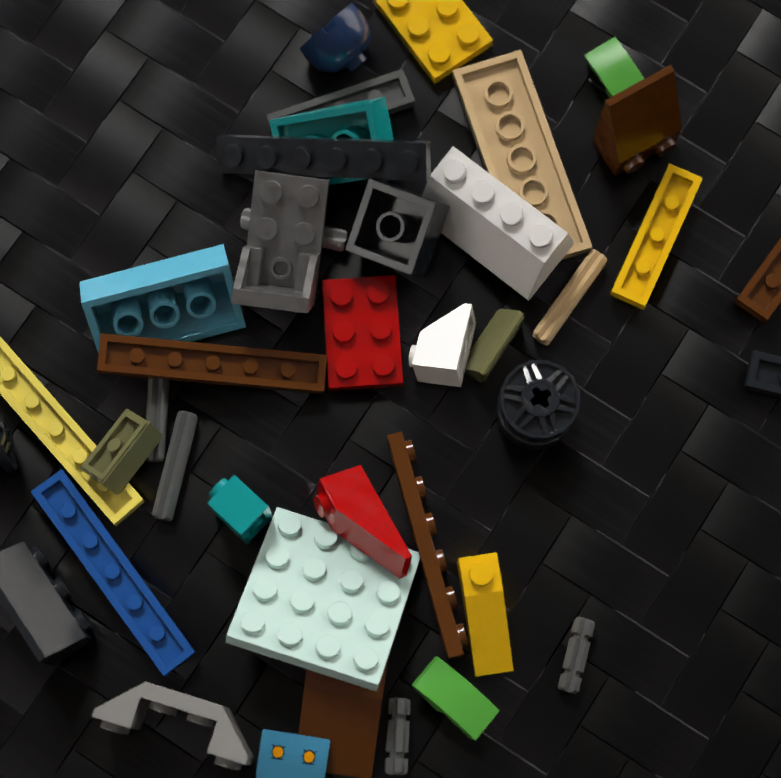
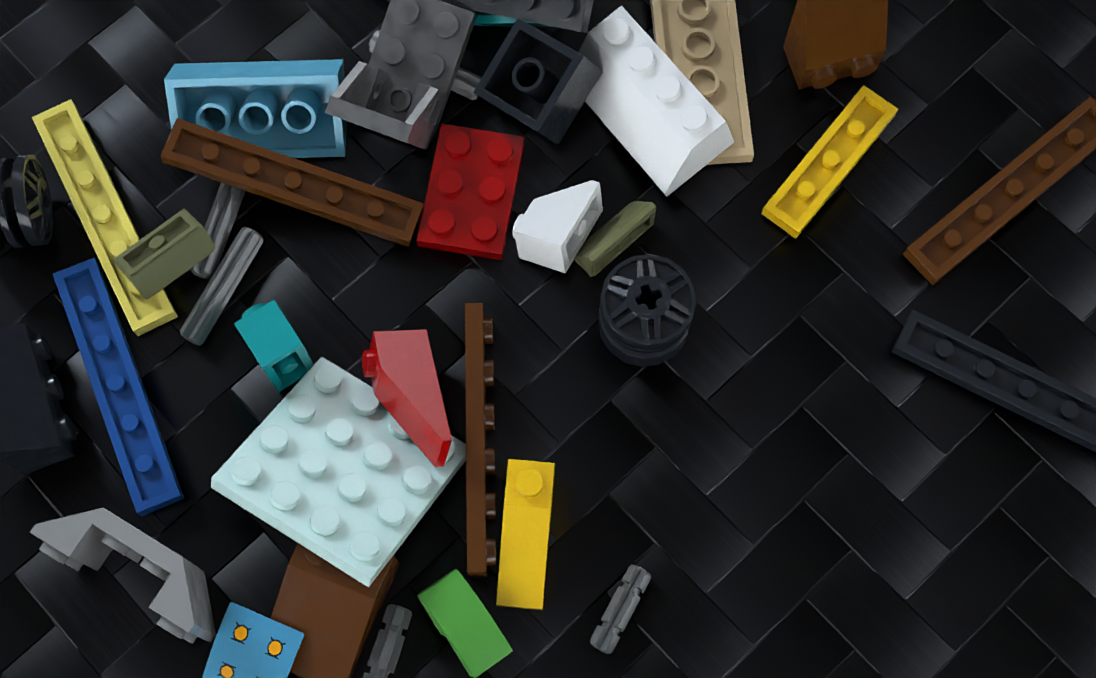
camera: 15 degrees right, 5 degrees down
tan axle [533,250,607,345] -> none

